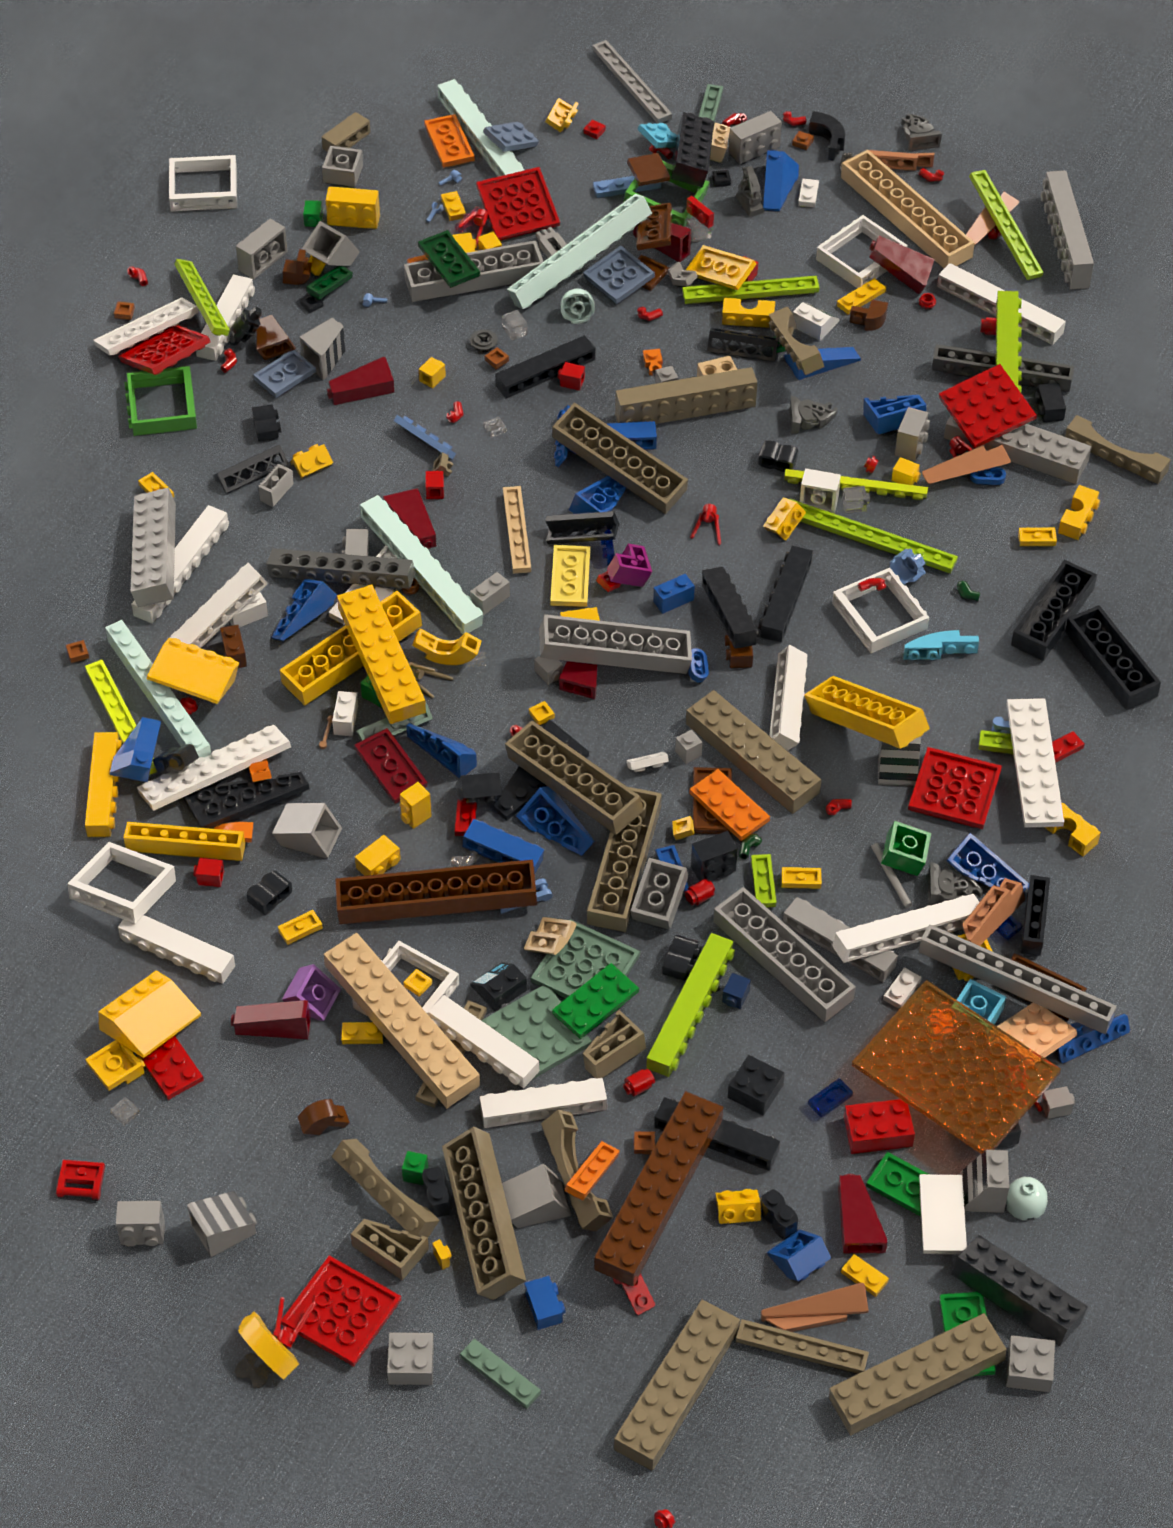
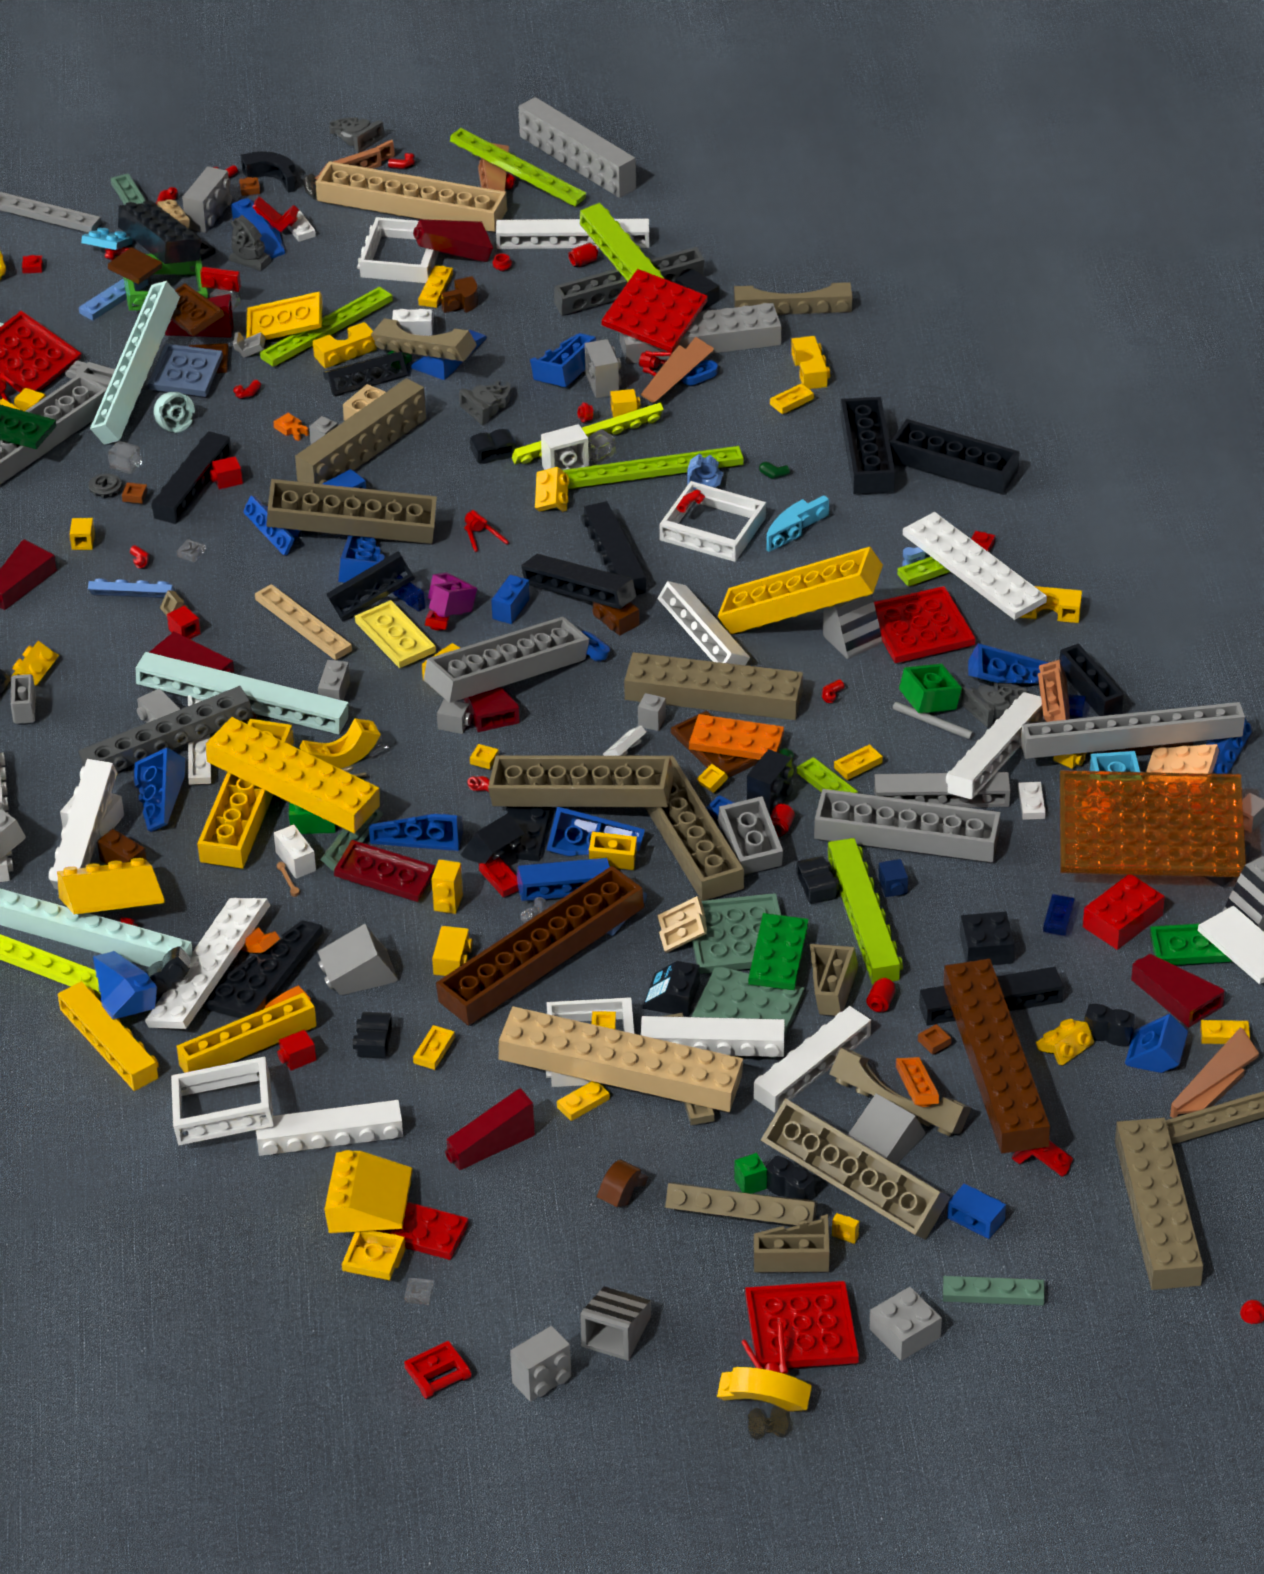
camera: 35 degrees left, 10 degrees down
medium lavender slope [282,964,341,1021] -> none
none -> red bracket [253,197,299,232]
none -> yellow brick [589,832,637,870]

